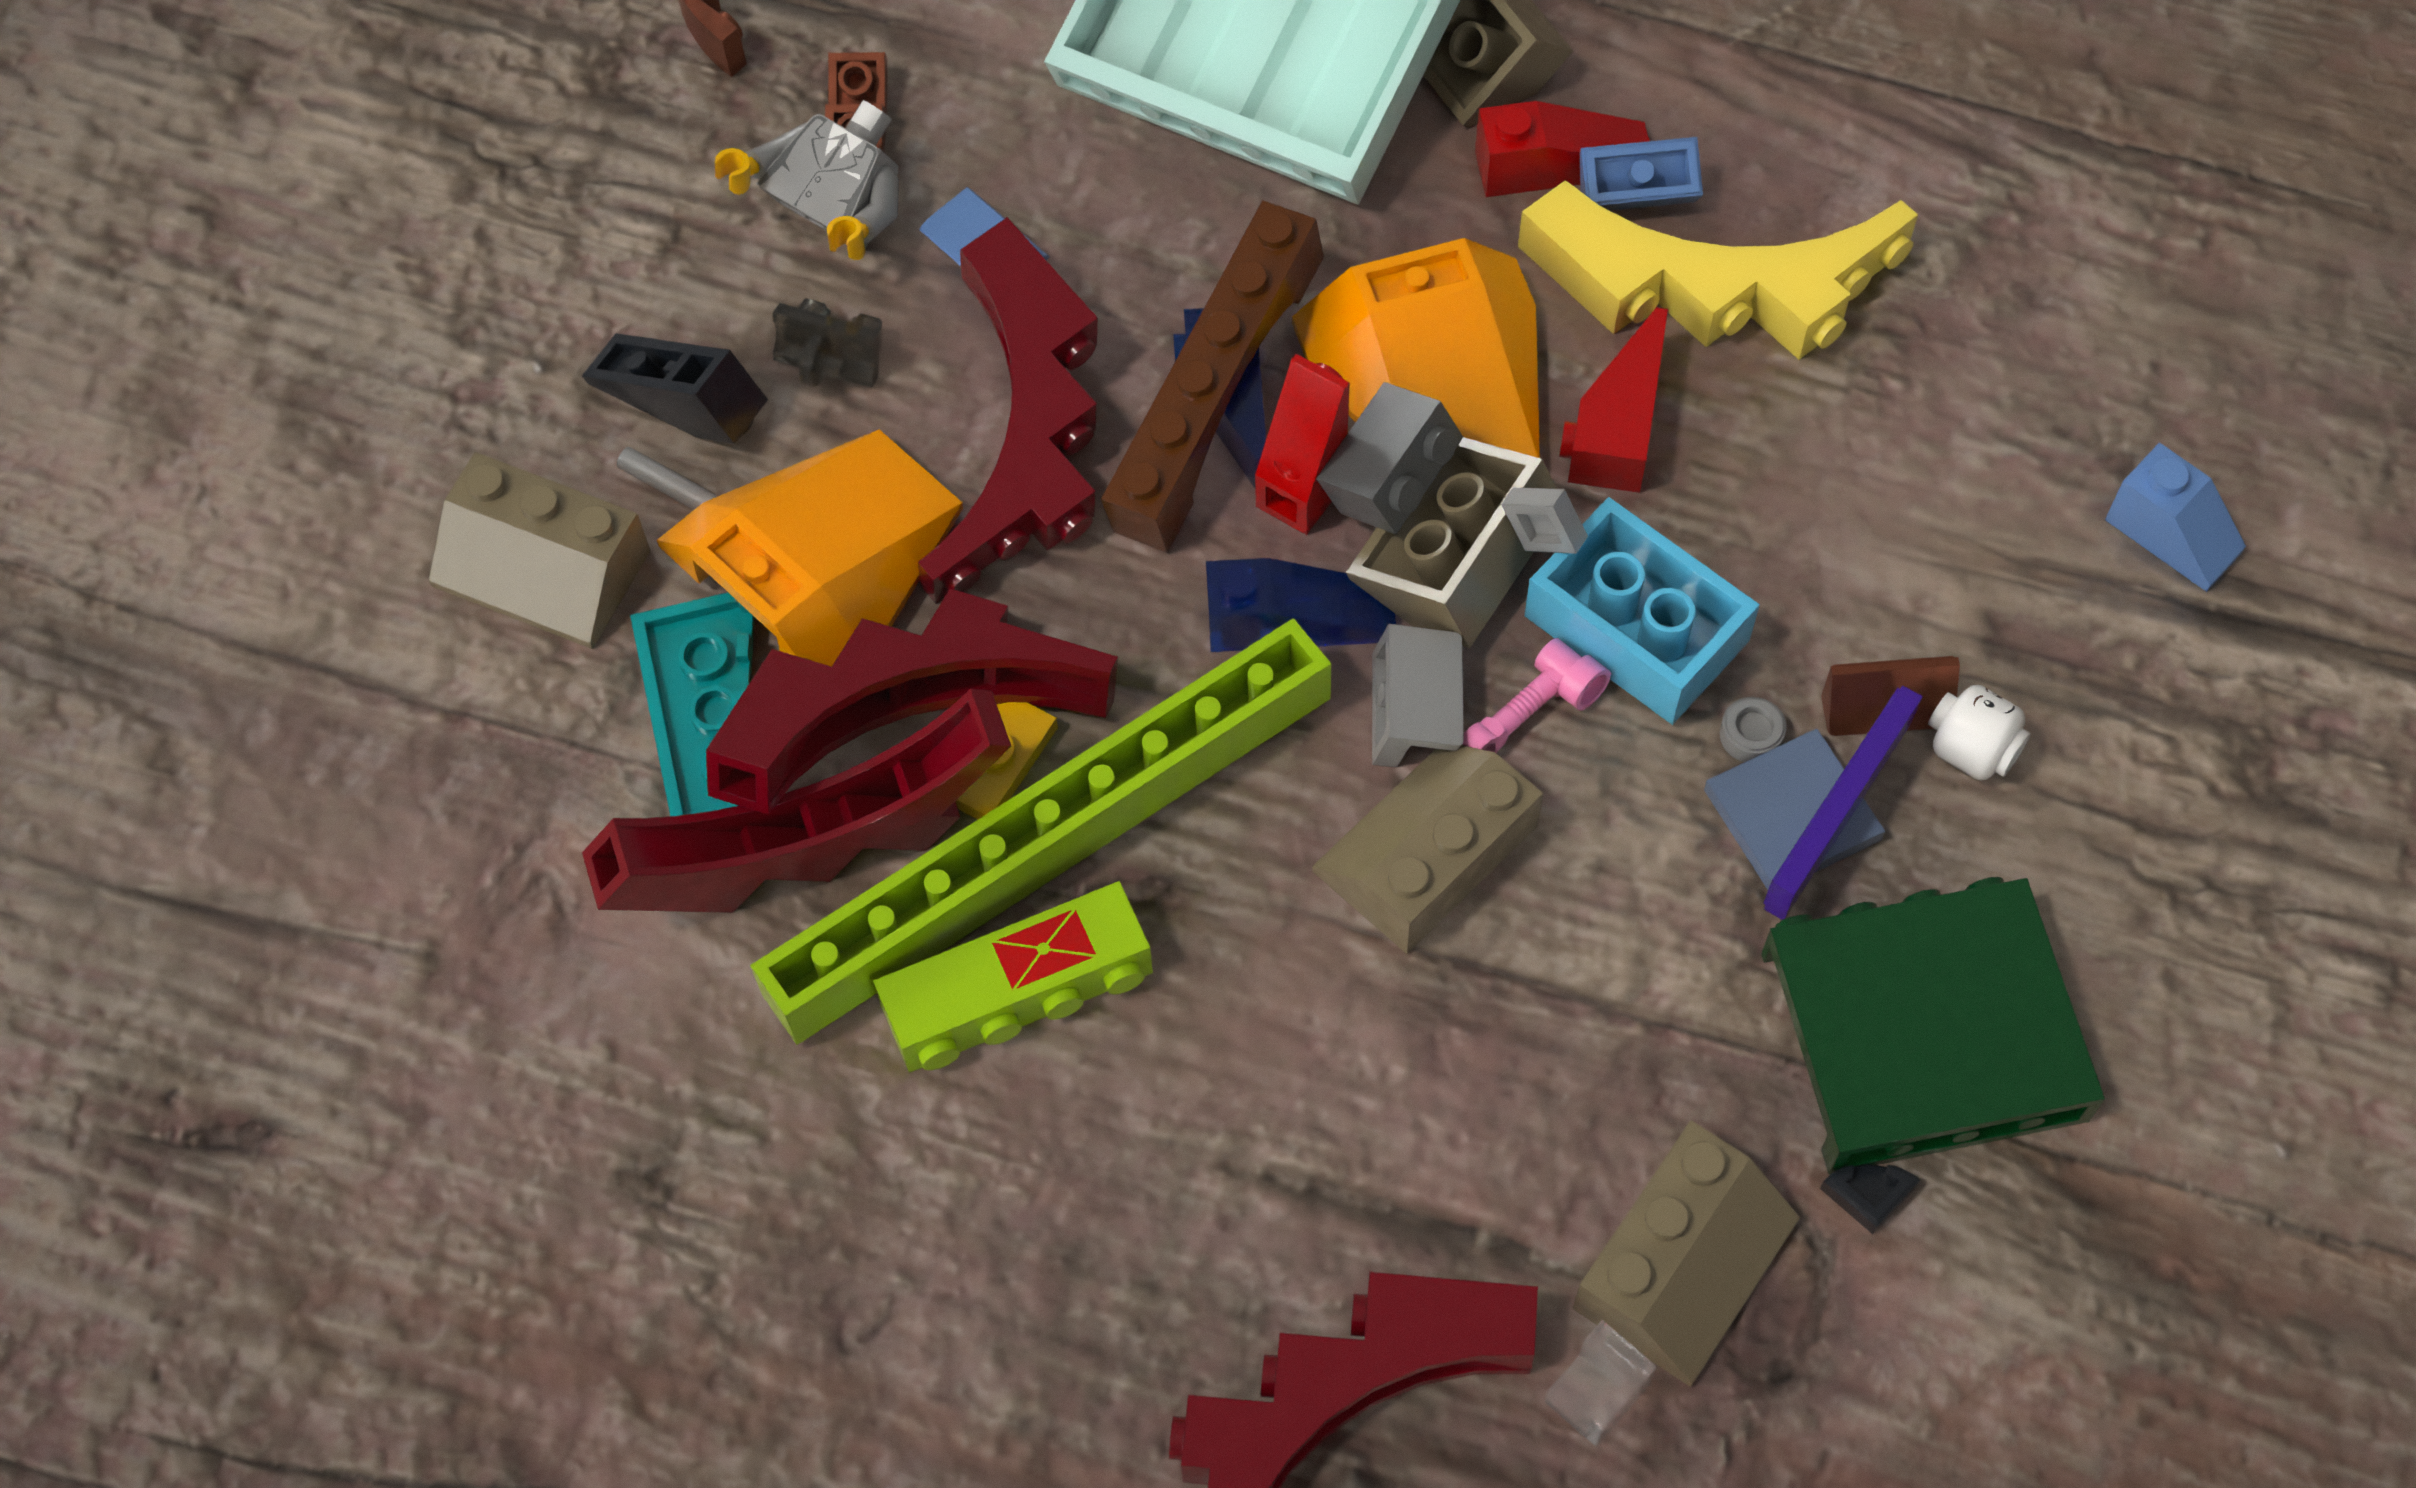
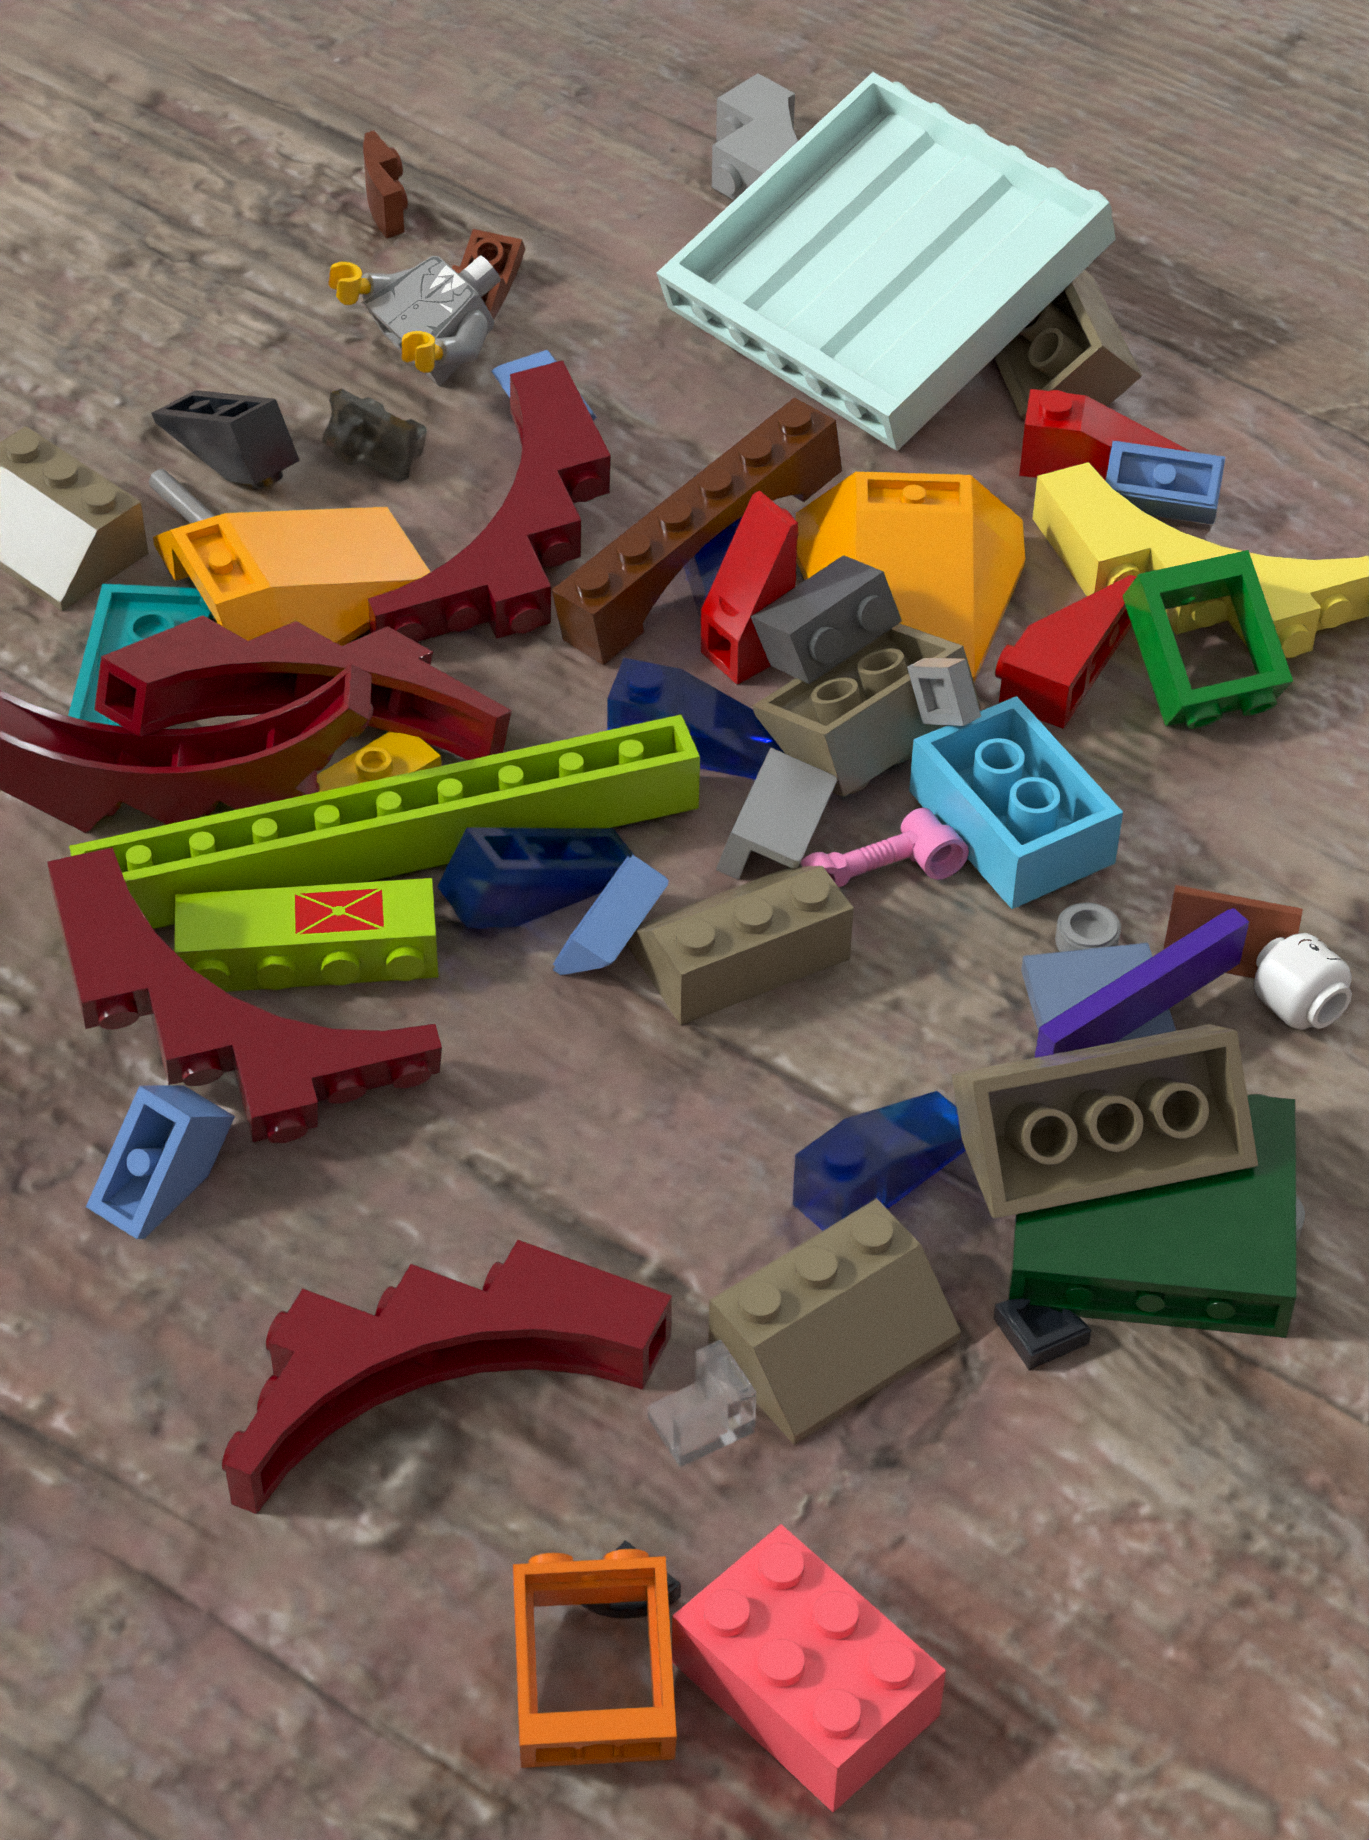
camera: 15 degrees right, 15 degrees down
none -> dark red arch [47,847,442,1143]
none -> medium blue slope [86,1085,235,1239]
none -> clear blue slope [437,828,635,929]
none -> medium blue slope [553,855,669,975]
none -> clear blue slope [792,1091,966,1231]
none -> dark tan slope [951,1024,1258,1218]
none -> green window [1122,550,1293,729]

